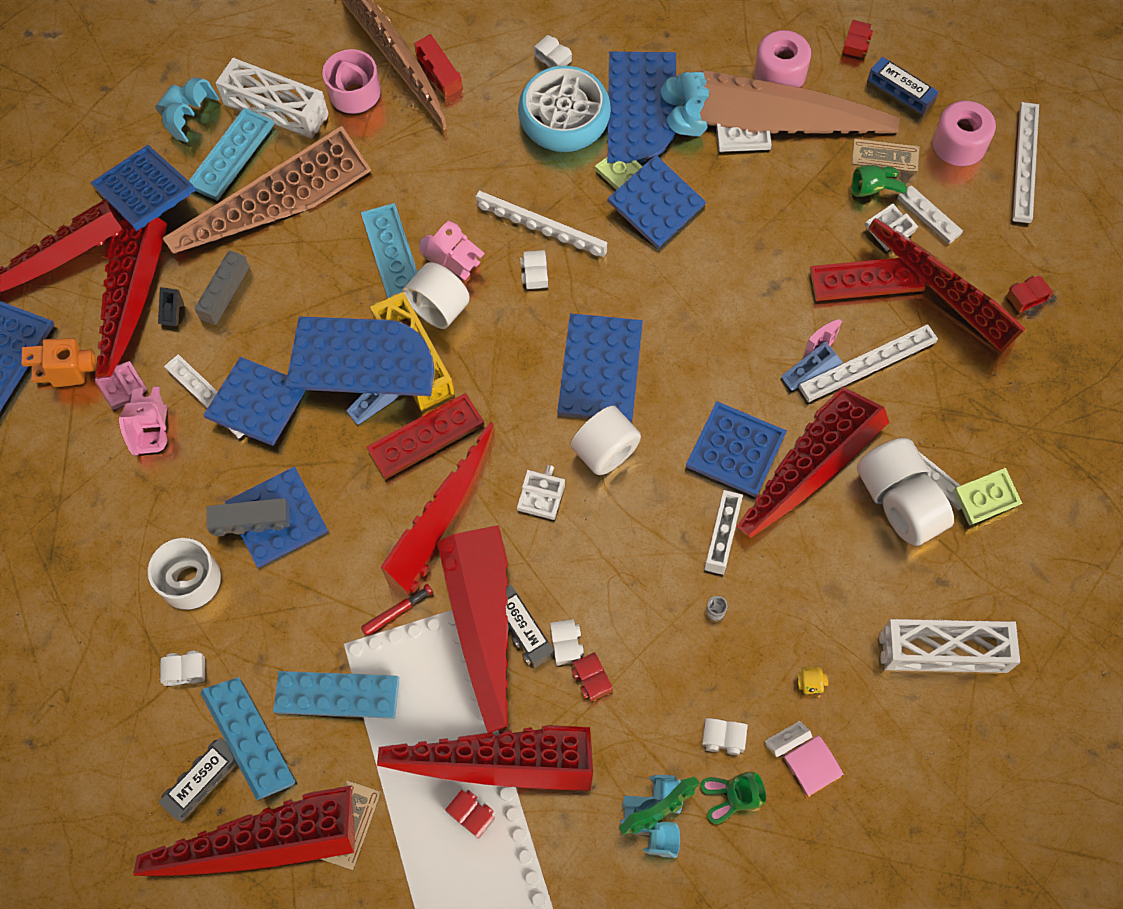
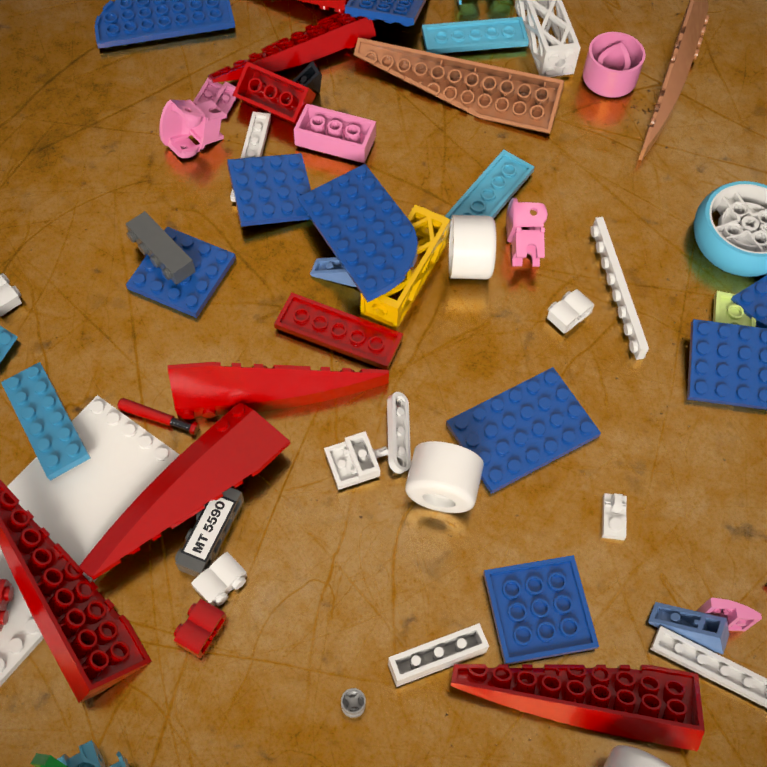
camera: 50 degrees right, 5 degrees down
orange piece [21,338,96,388] -> none
white piece [148,538,221,609] -> none
dark grey brick [194,250,250,325] -> none
red wedge [414,34,463,98] -> none
none -> red brick [232,62,316,125]
none -> bright pink brick [294,104,376,163]
none -> white plate [387,392,411,474]
none -> white hinge [602,493,627,540]

